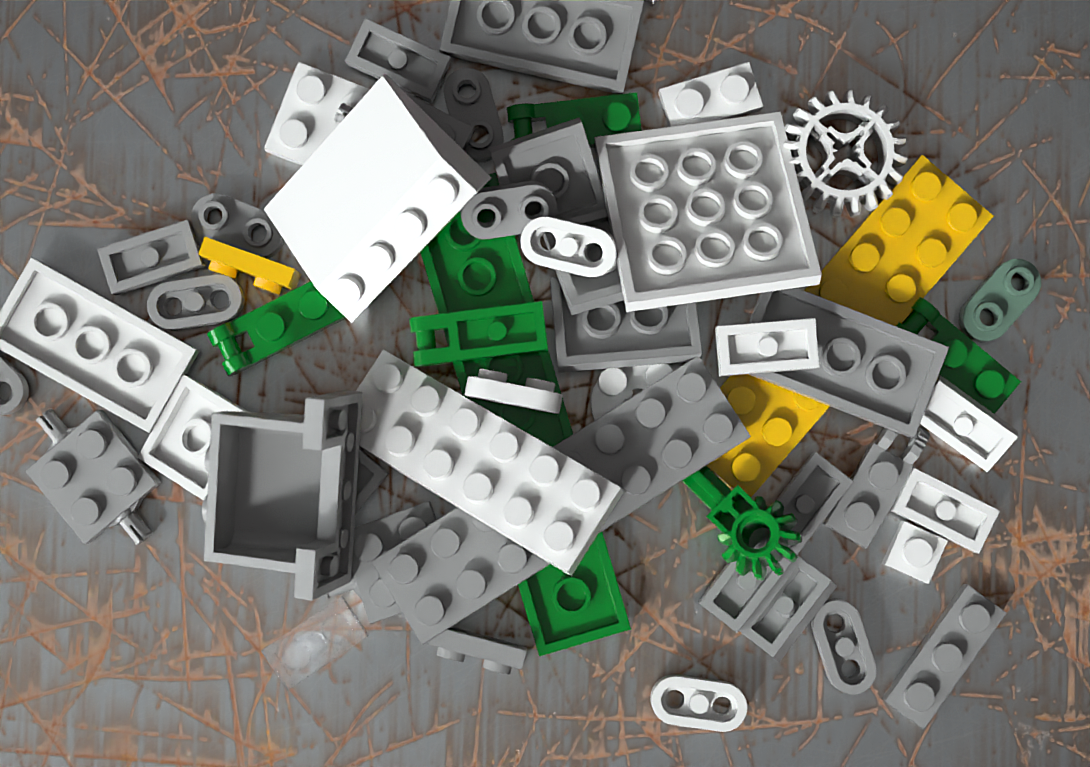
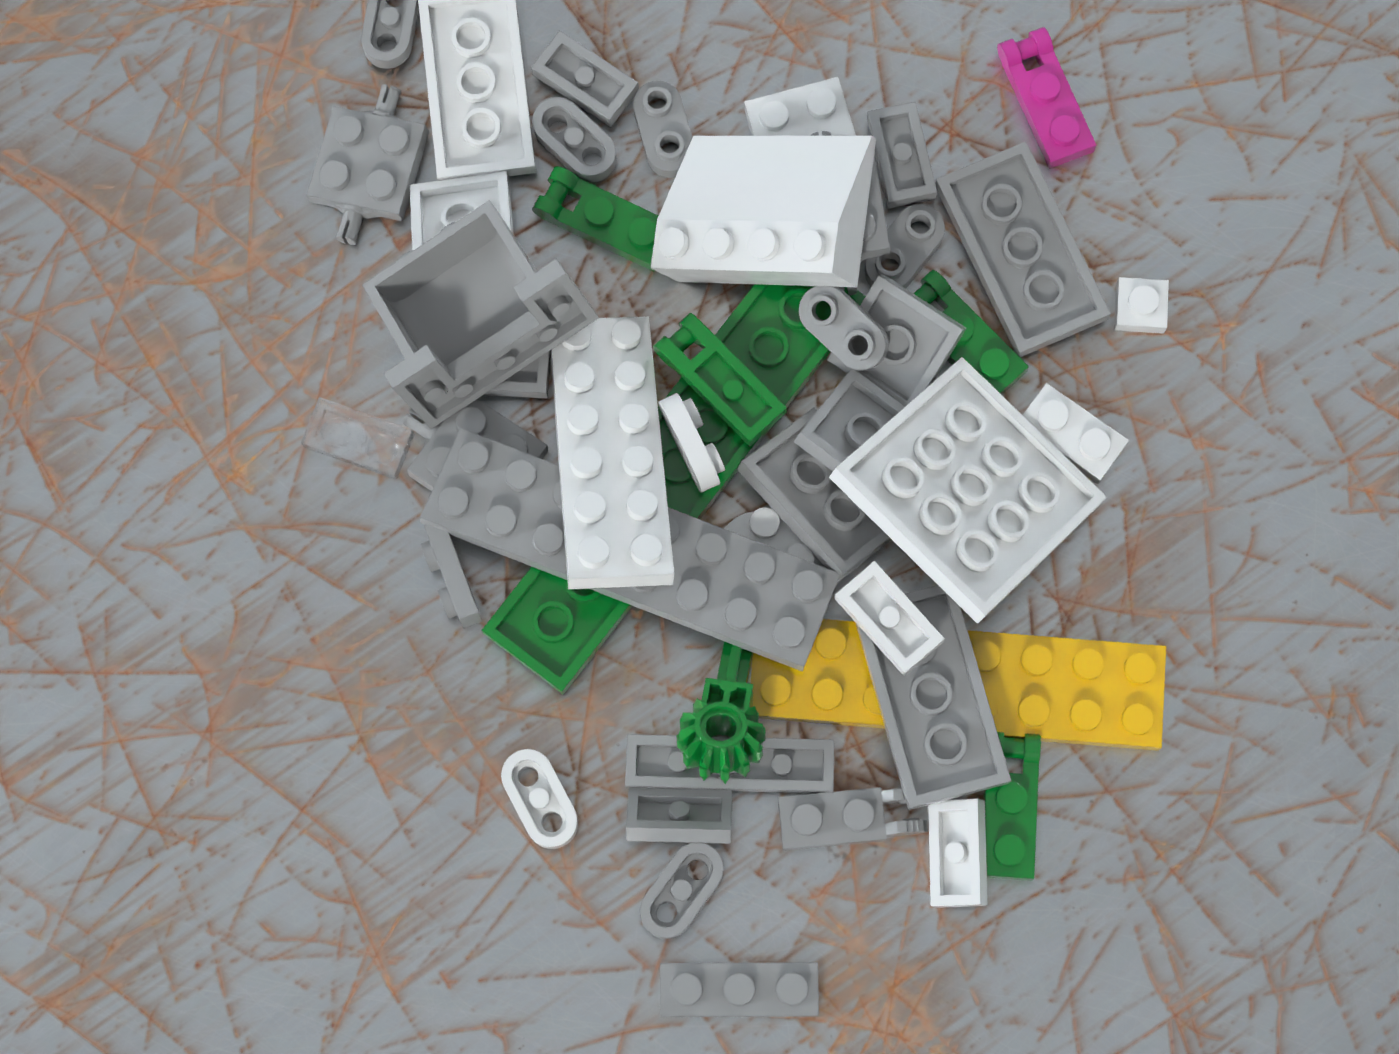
camera: 60 degrees right, 10 degrees down
yellow plate [198,237,301,295] -> none
white plate [521,217,617,277] -> none
white gear [783,90,908,218] -> none
white plate [881,520,948,584] -> none
white plate [890,468,1000,554] -> none
sand green plate [959,259,1041,342] -> none

